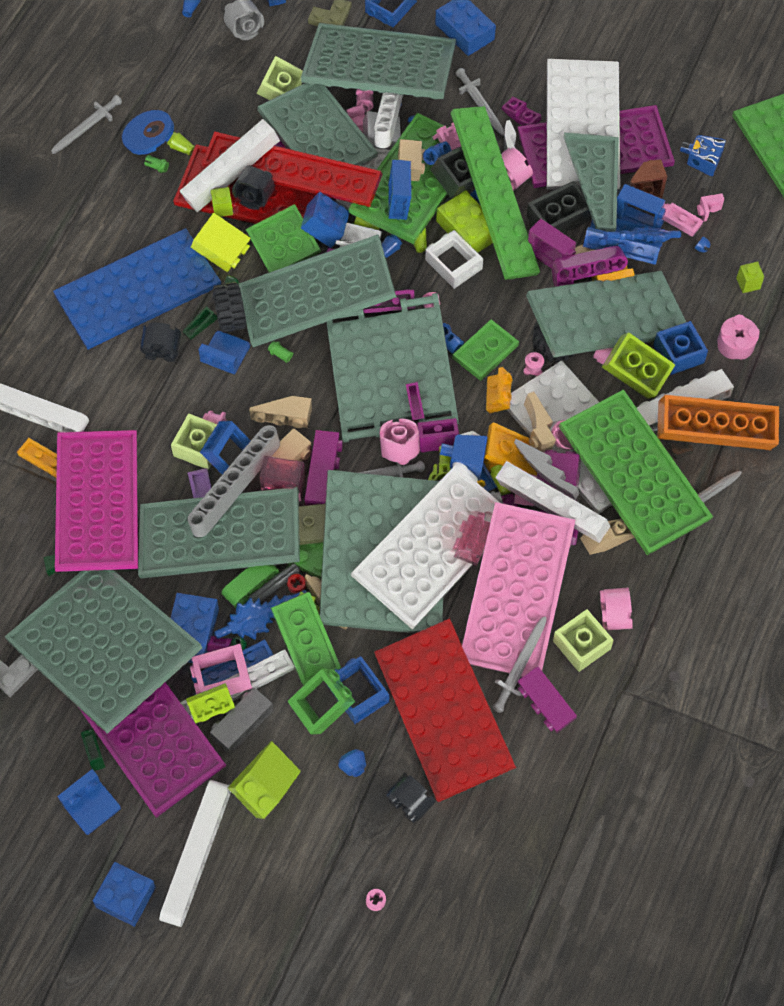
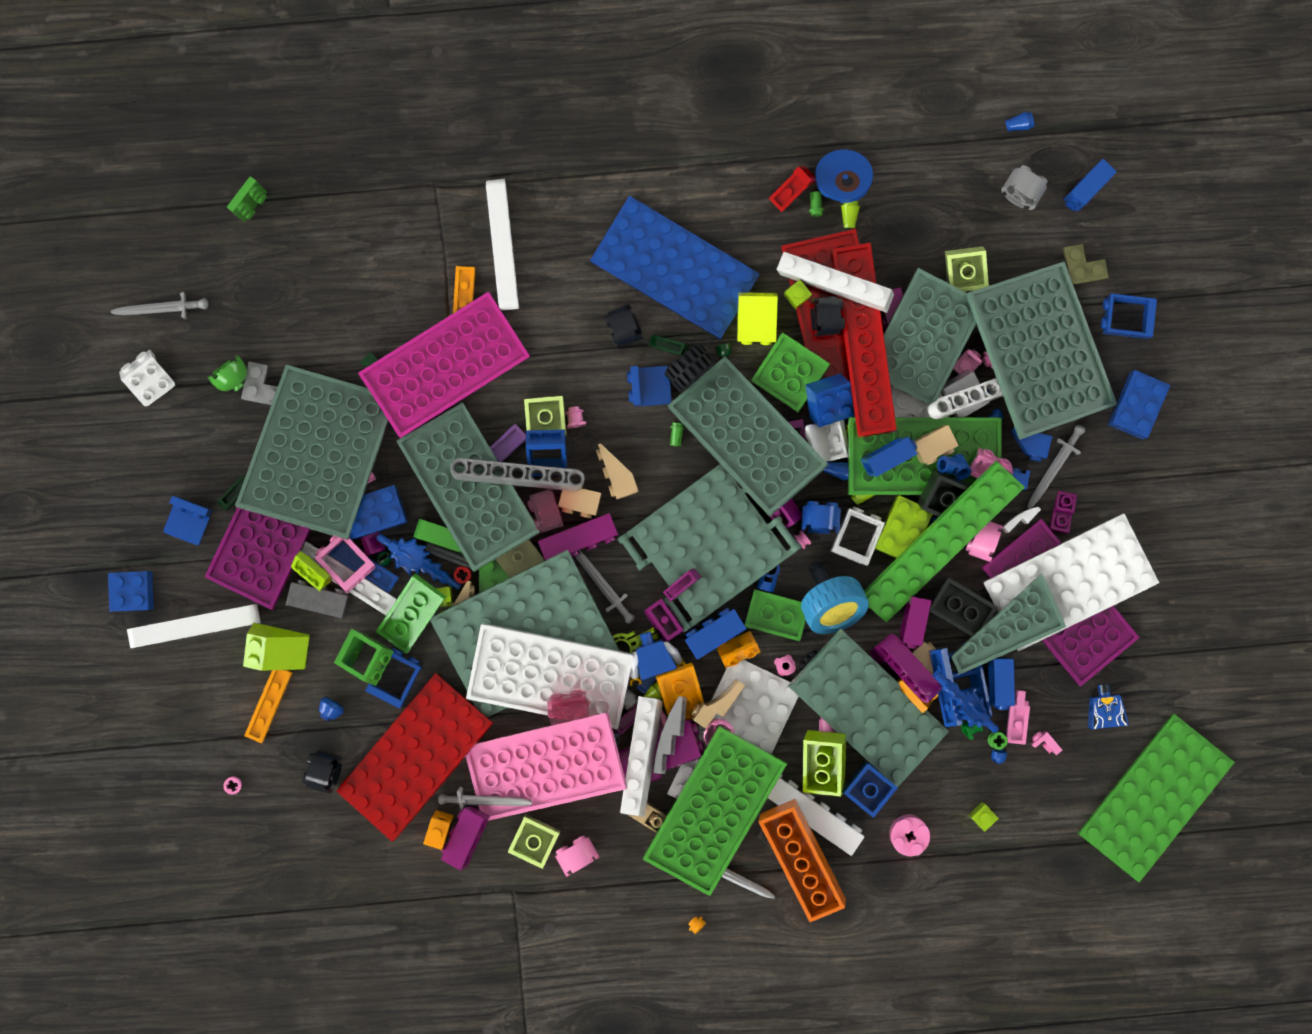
camera: 60 degrees right, 25 degrees up
light grey sword [51,95,122,154] -> none
bright pink brick [380,419,420,465] -> none
copper slope [628,159,667,205] -> none
none -> light orange tile [244,670,293,743]
none -> light orange torso [423,810,454,850]
none -> blue brick [684,607,746,660]
none -> light orange plate [688,916,706,934]
none -> red bracket [769,165,816,212]
none -> blue brick [801,501,841,534]
none -> dark azure wheel [801,561,869,634]
none -> green brick [960,720,983,740]
none -> bright green bush [987,731,1008,750]
none -> blue slope [1011,427,1052,462]

